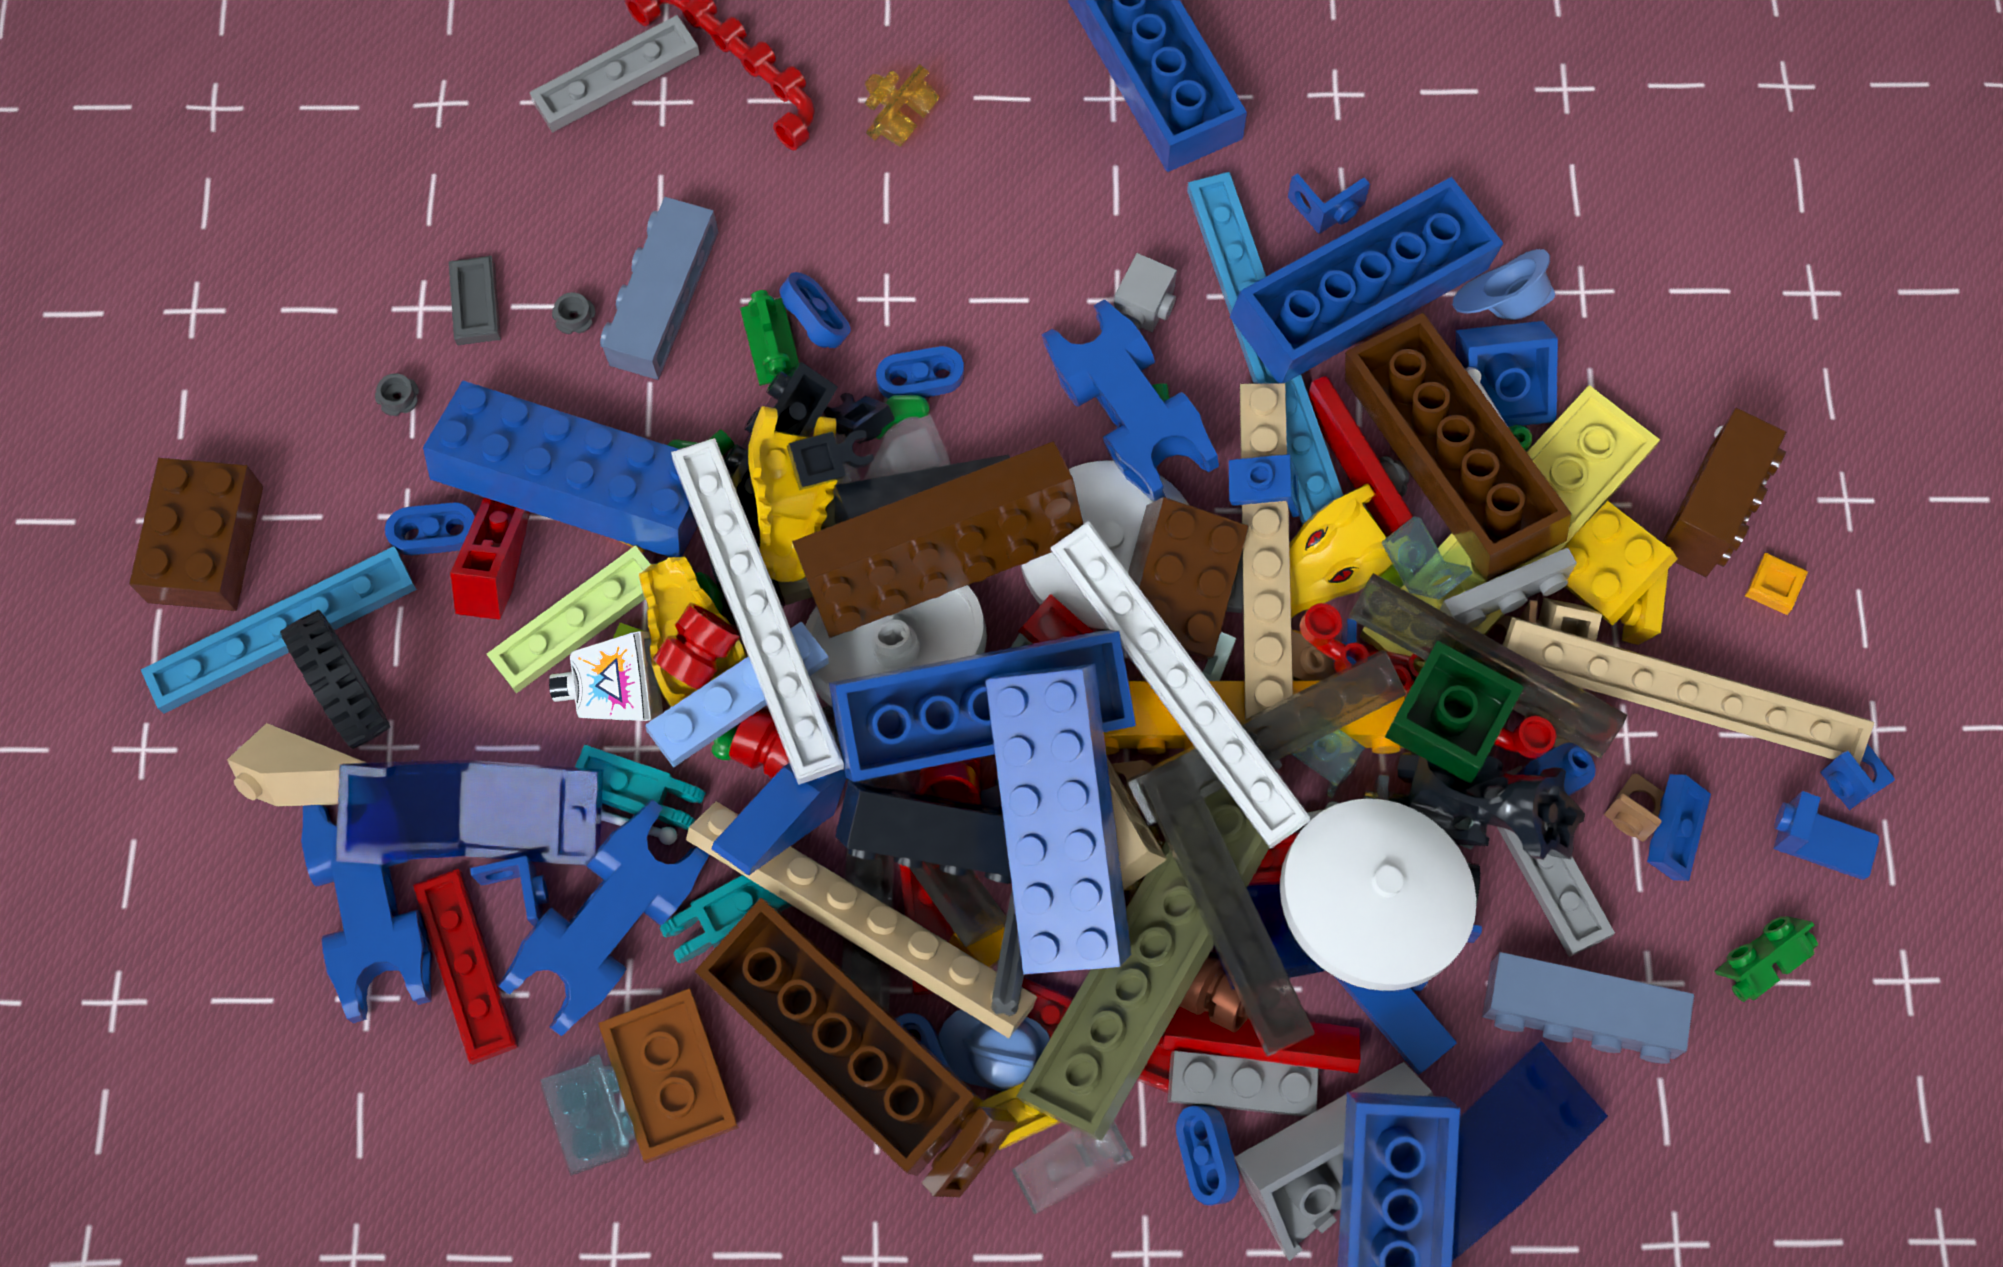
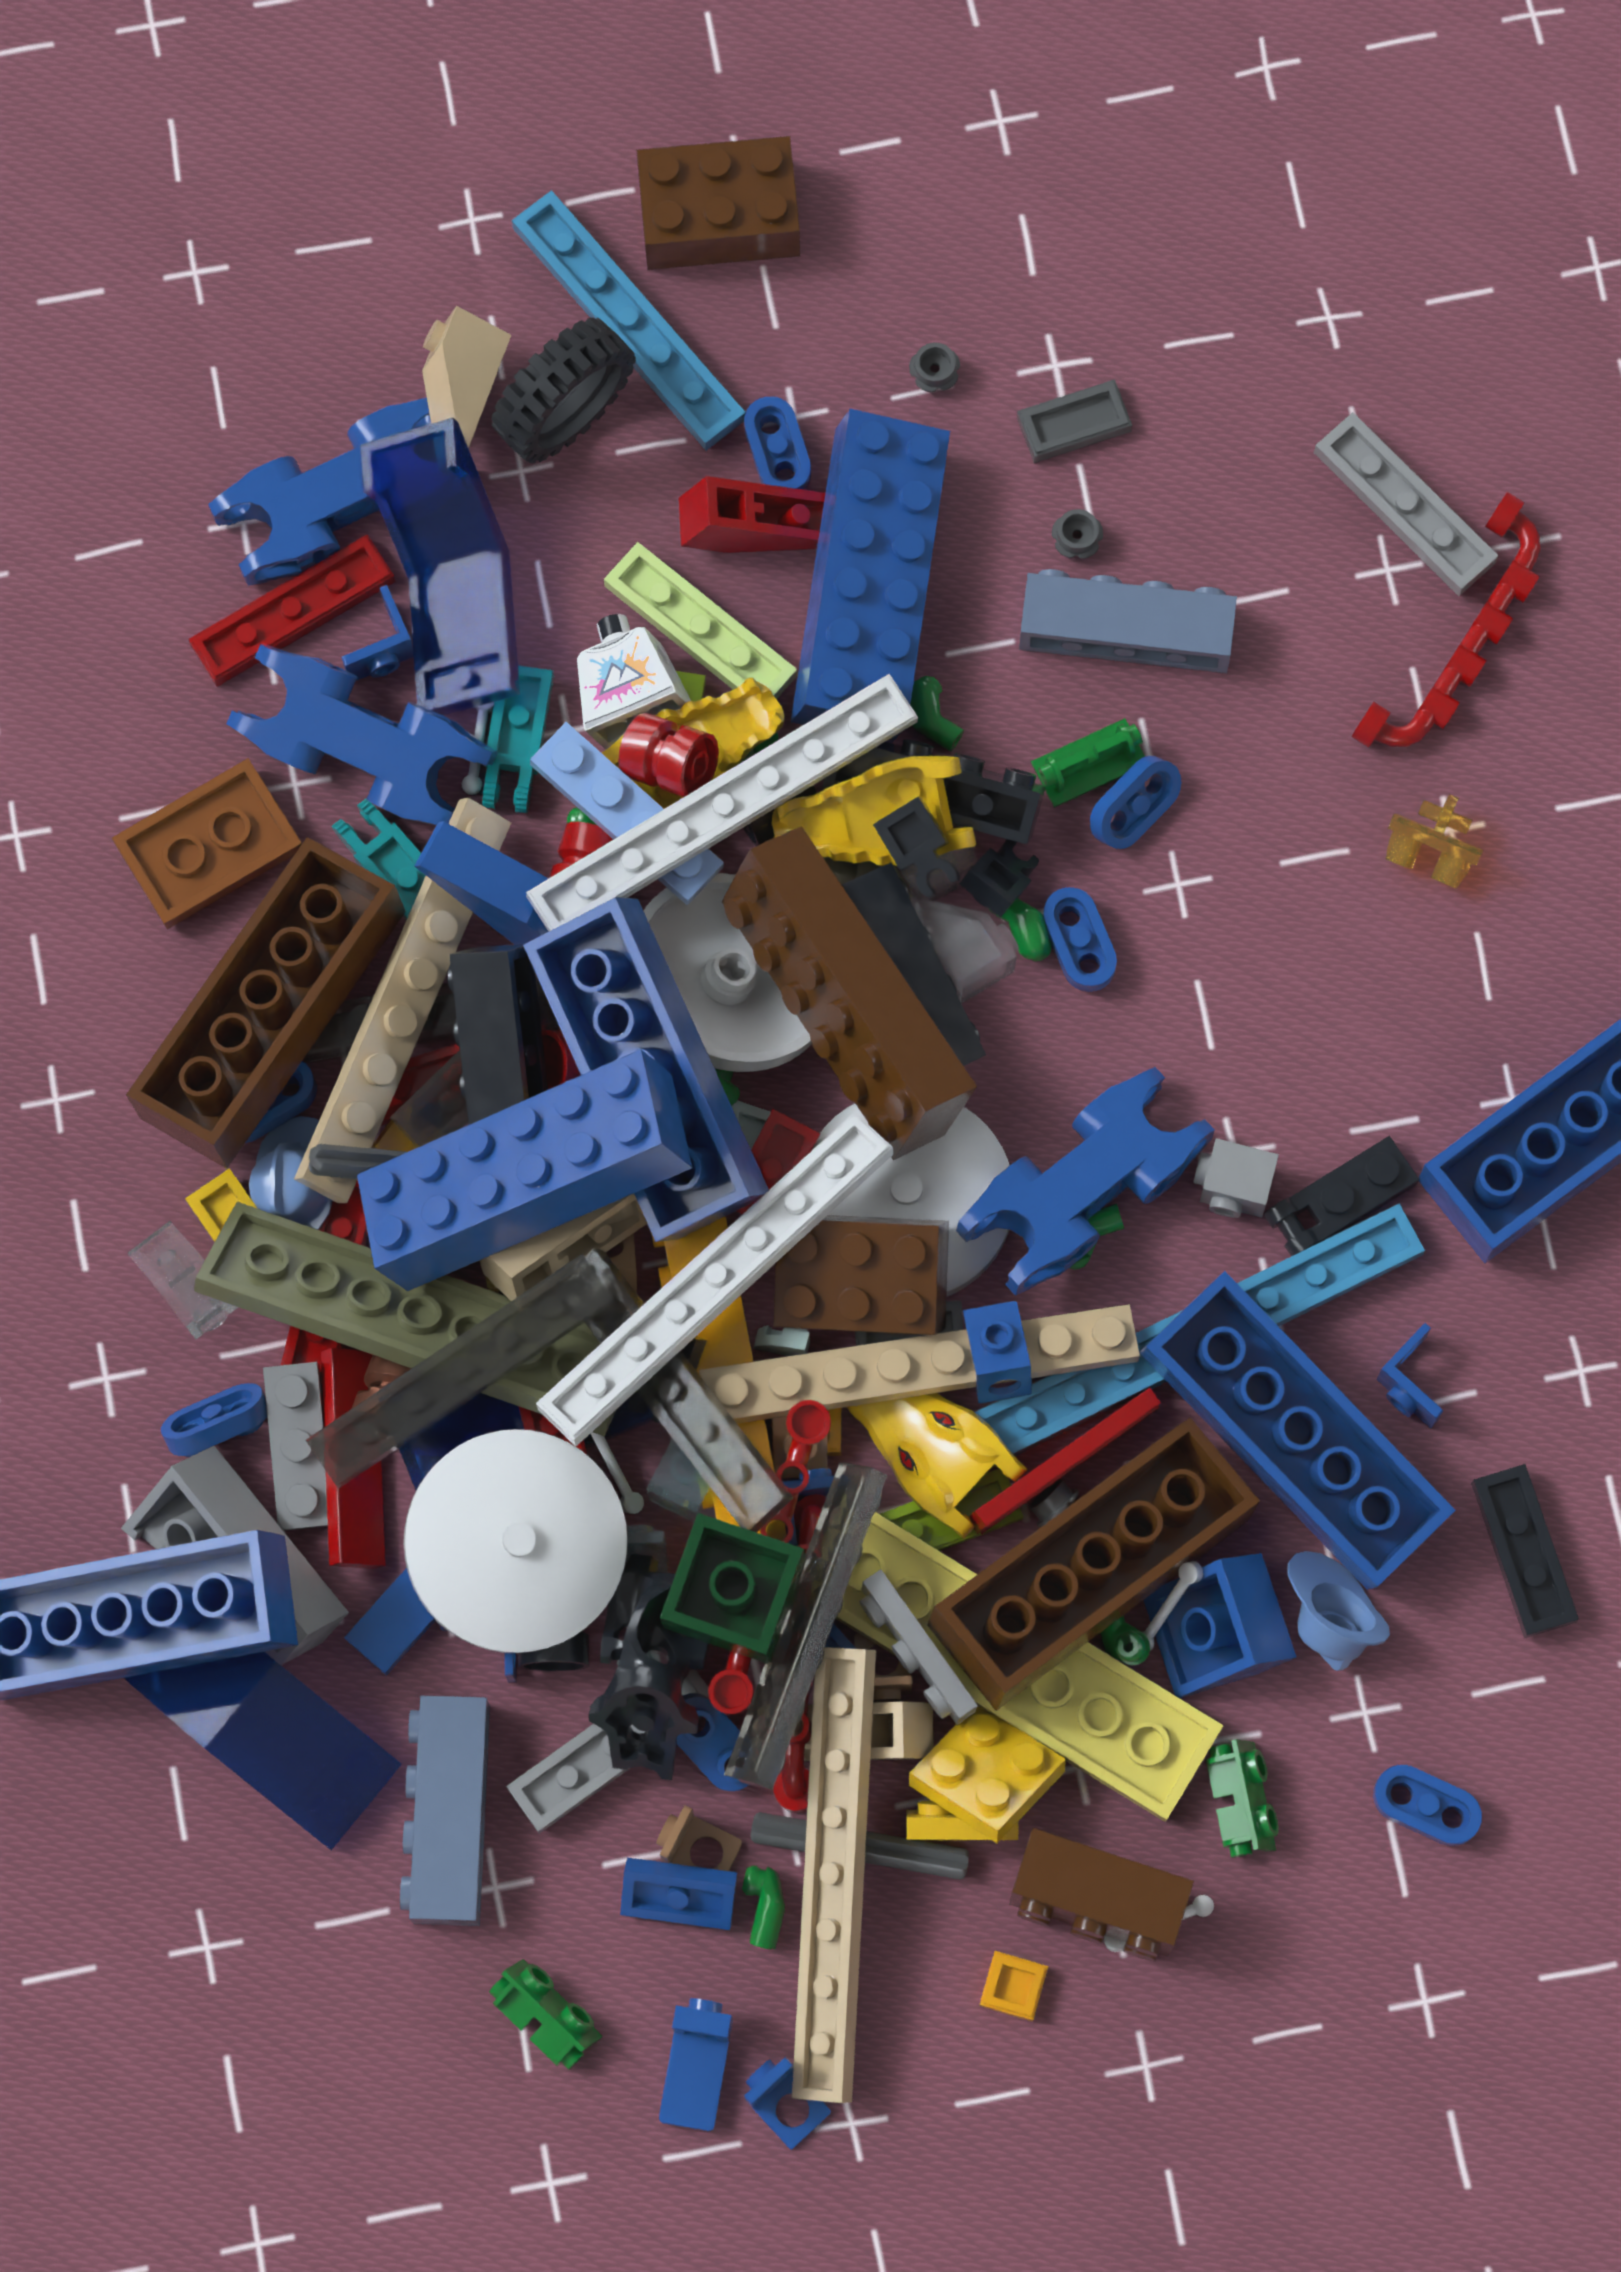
camera: 80 degrees right, 5 degrees up
clear light blue bracket [540,1054,635,1176] -> none
reddish brown plate [922,1107,1018,1197] -> none
clear light blue bracket [1382,516,1473,600] -> none
none -> green arm [742,1865,785,1949]
none -> dark grey axle [751,1812,969,1879]
none -> green hinge [1206,1739,1279,1858]
none -> black plate [1263,1135,1419,1257]
none -> blue plate [1373,1765,1482,1846]
none -> black plate [1471,1464,1579,1639]

